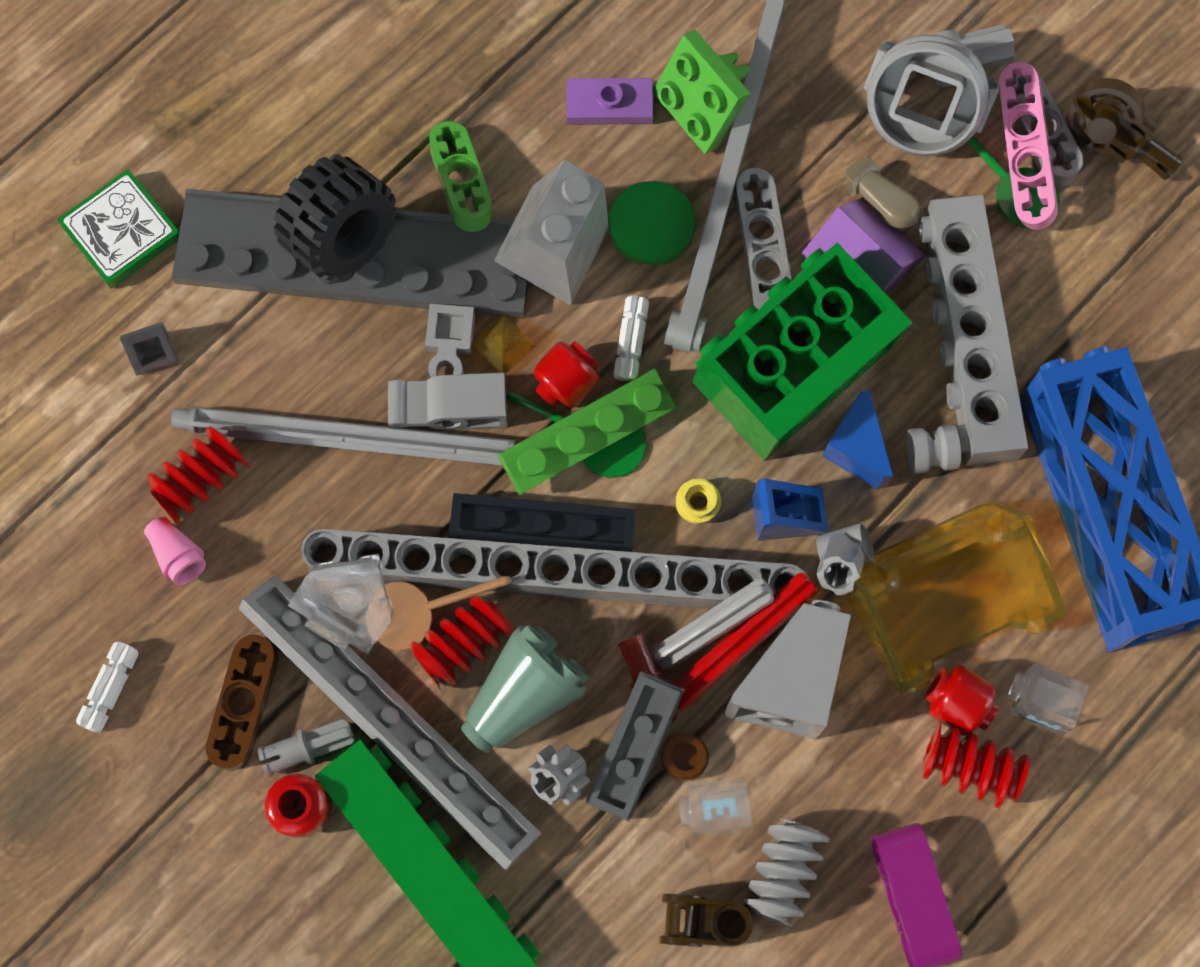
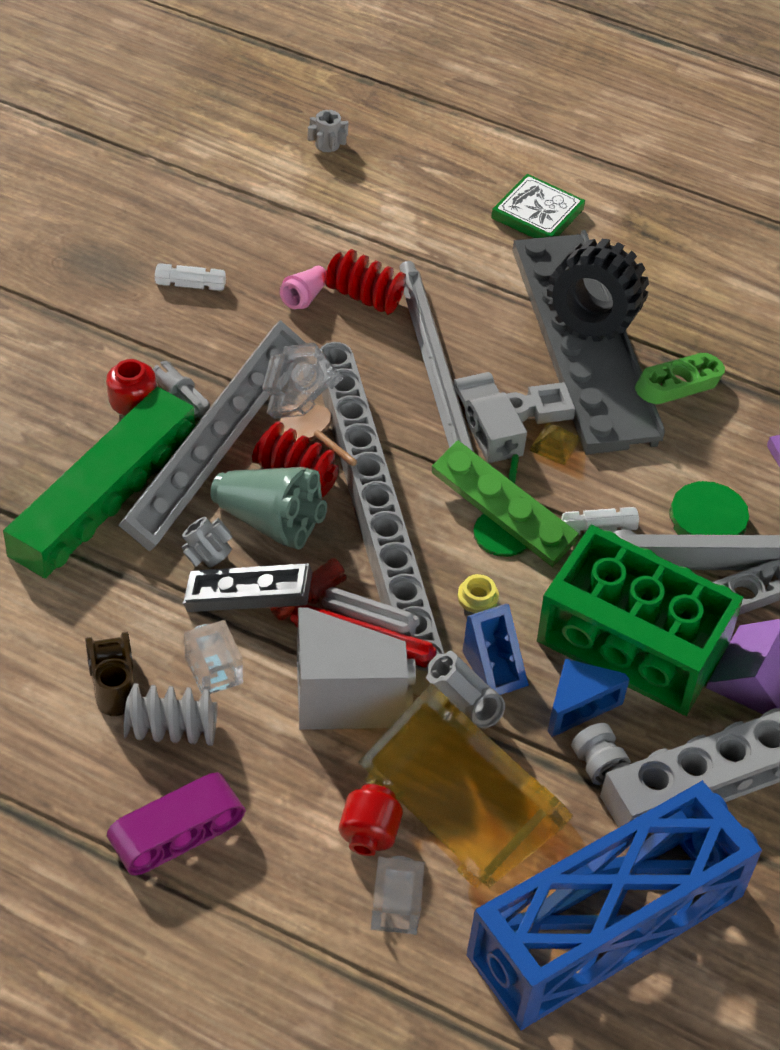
camera: 70 degrees right, 25 degrees down
flat silver slope [120,322,179,376] -> none
reddish brown beam [206,635,278,771] -> none
black plate [448,493,636,552] -> none
light grey slope [494,159,609,305] -> none
red head [534,340,601,408] -> none
reddish brown tile [661,733,709,782] -> none
red piece [923,721,1031,809] -> none

